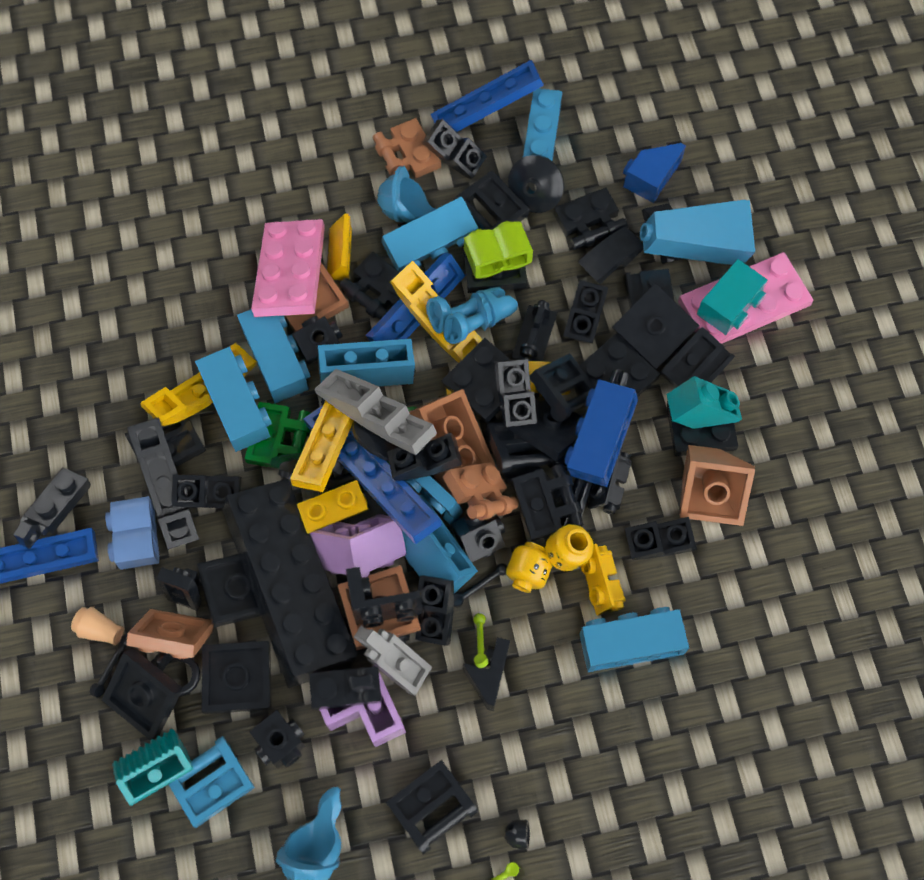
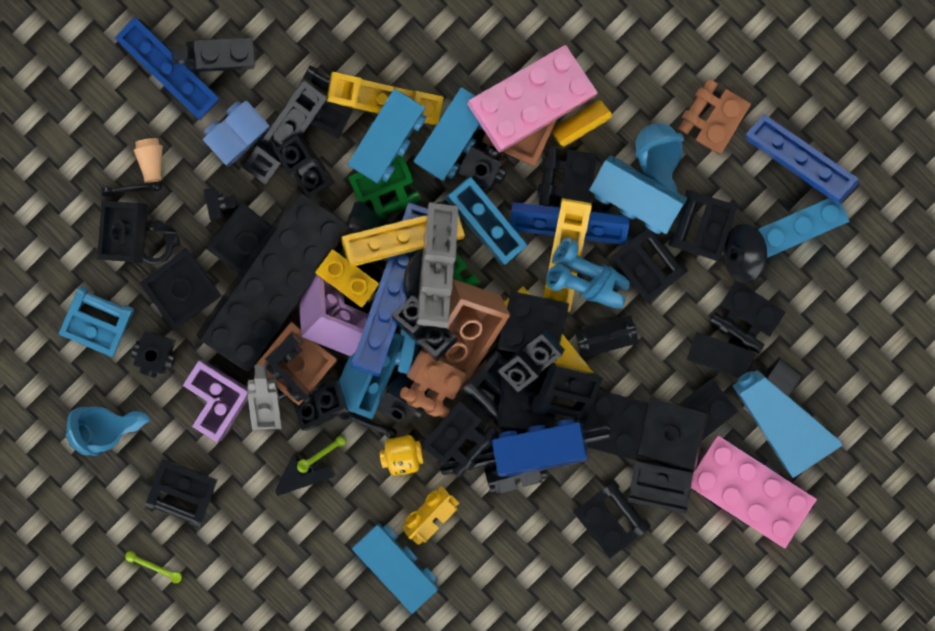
camera: 50 degrees right, 20 degrees up
teal brick [112,729,194,806] -> none
nougat plate [126,609,213,659] -> none
black hinge [309,666,382,710] -> none
black slope [422,119,487,179] -> none
lime brick [464,221,533,279] -> none
black hinge [505,820,530,849] -> none
yellow head [545,524,594,571] -> none
black slope [563,280,609,344] -> none
blue slope [623,143,686,203] -> none
black slope [625,517,697,560] -> none
teal slope [666,376,742,429] -> none
nougat slope [679,445,755,526] -> none
teal brick [697,259,768,335] -> none

